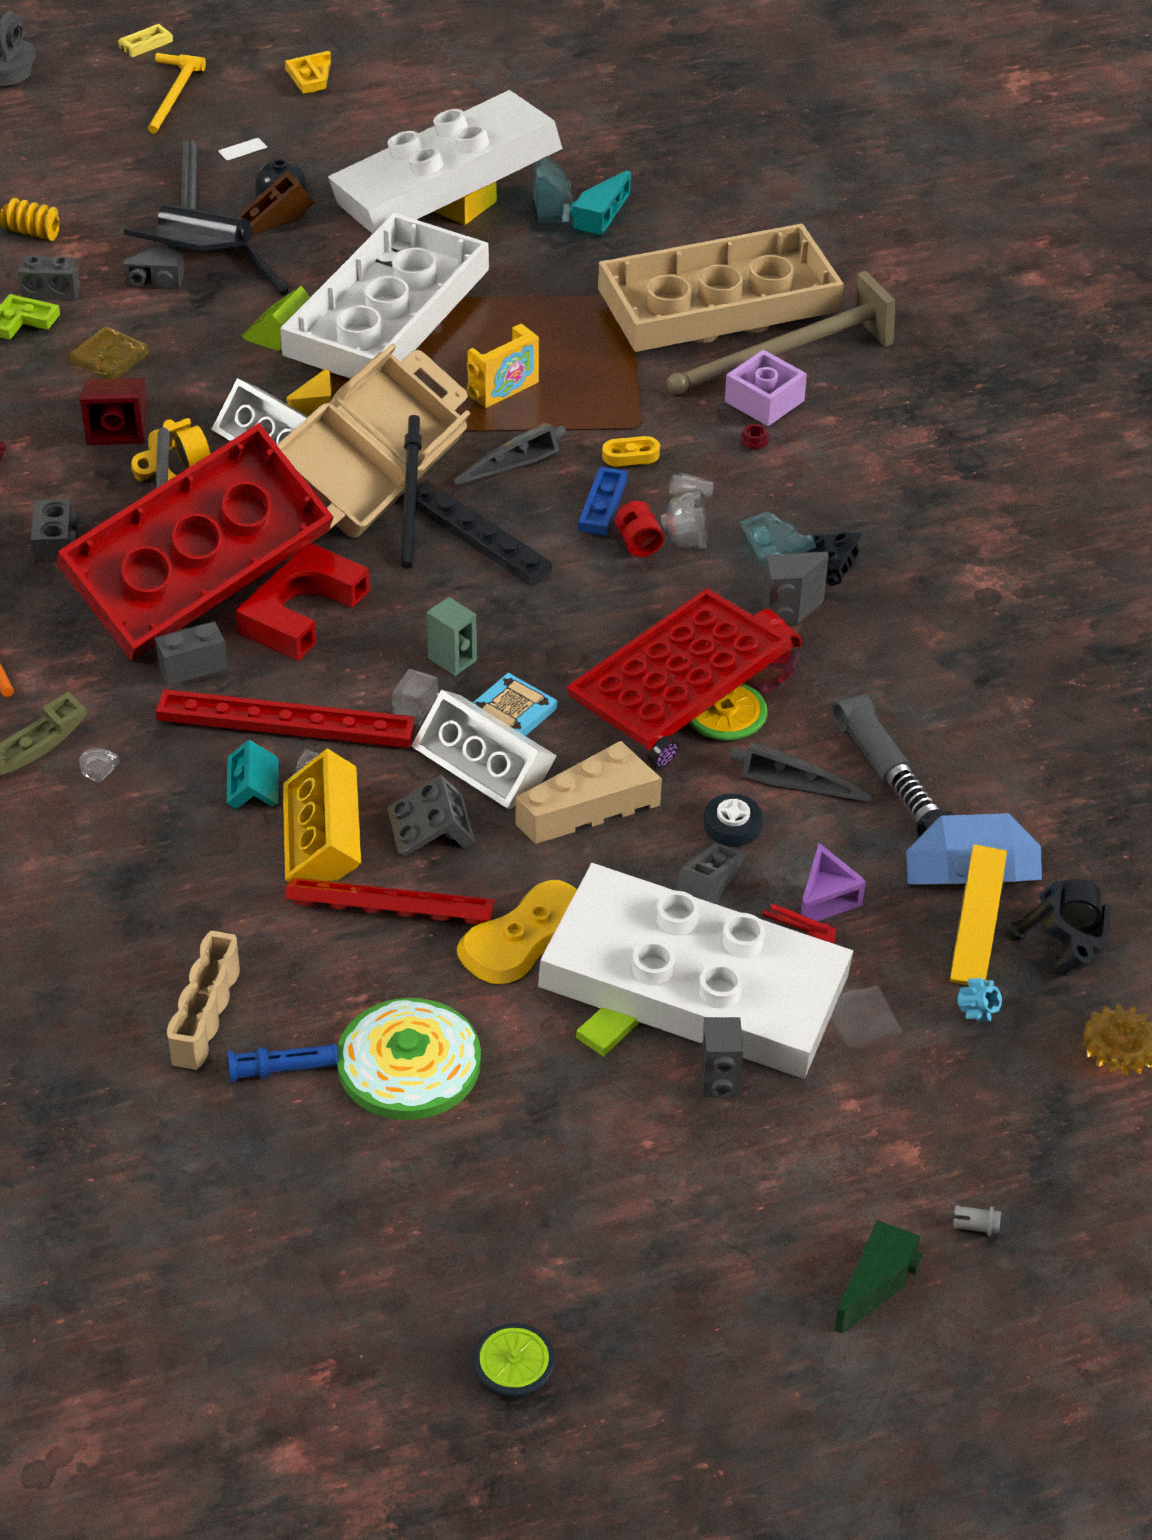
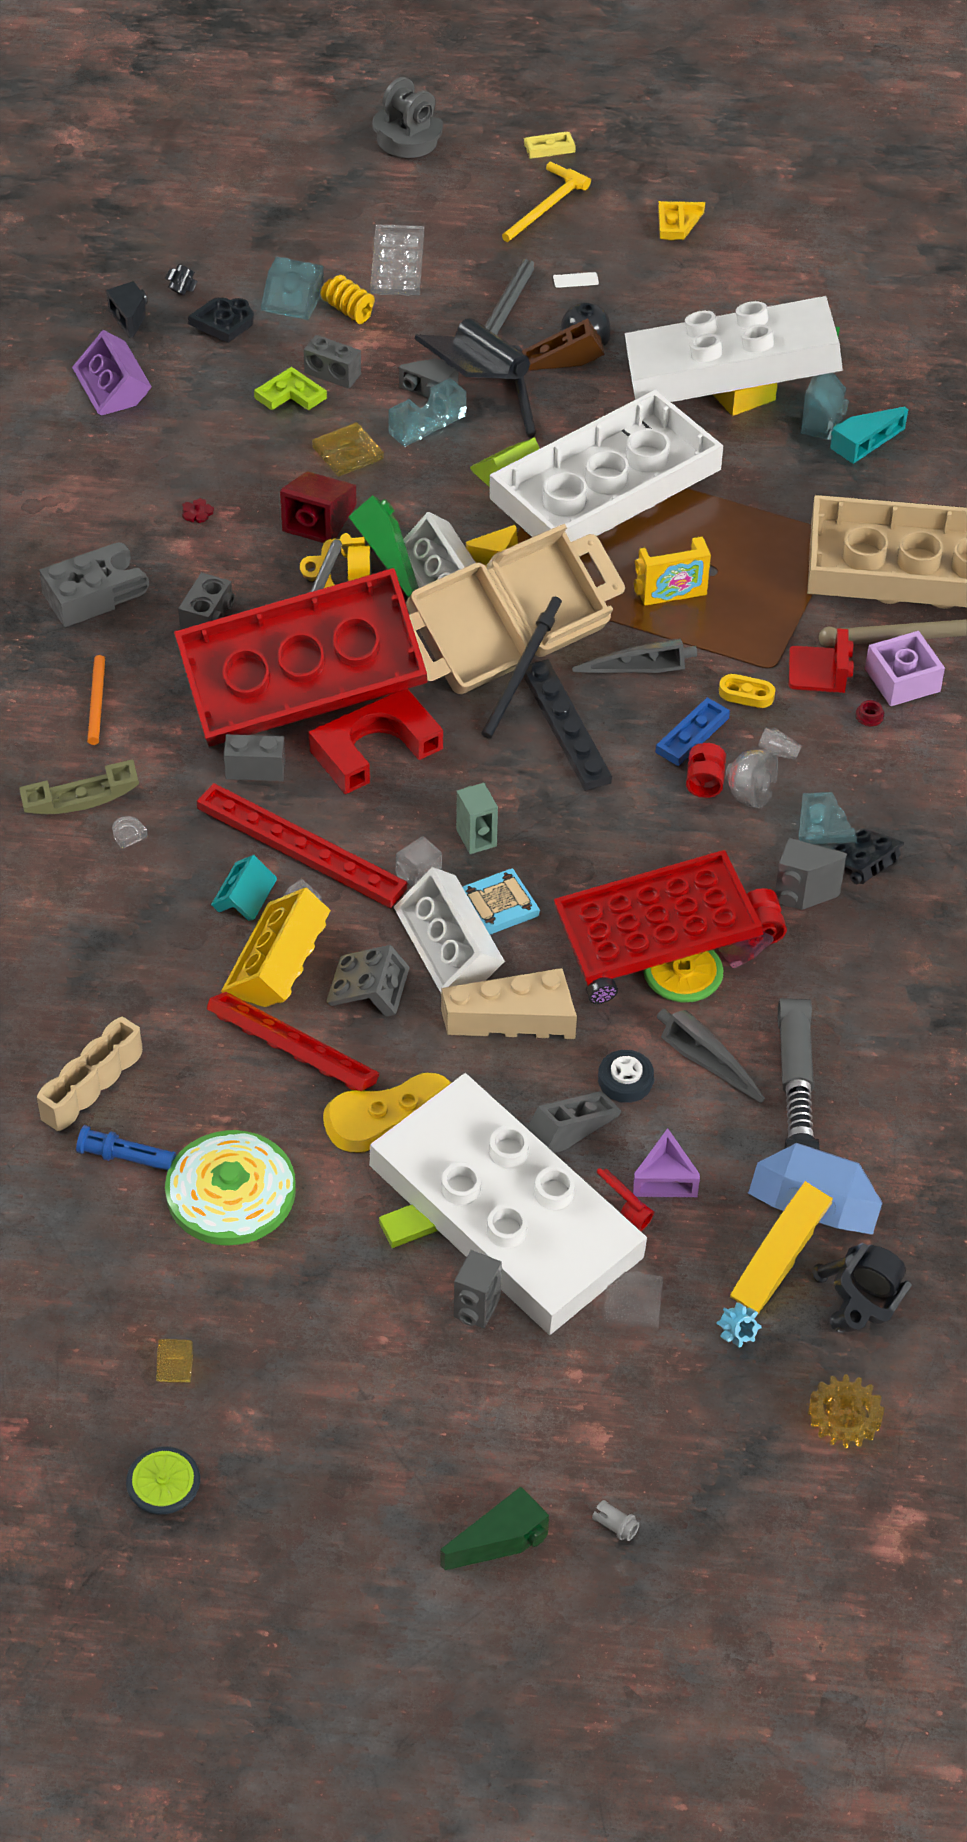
camera: 25 degrees right, 5 degrees up
none -> clear yellow slope [156,1339,194,1382]
none -> green wedge [348,495,419,597]
none -> clear plate [370,224,424,296]
none -> clear light blue arch [389,378,466,447]
none -> red bracket [789,628,854,693]

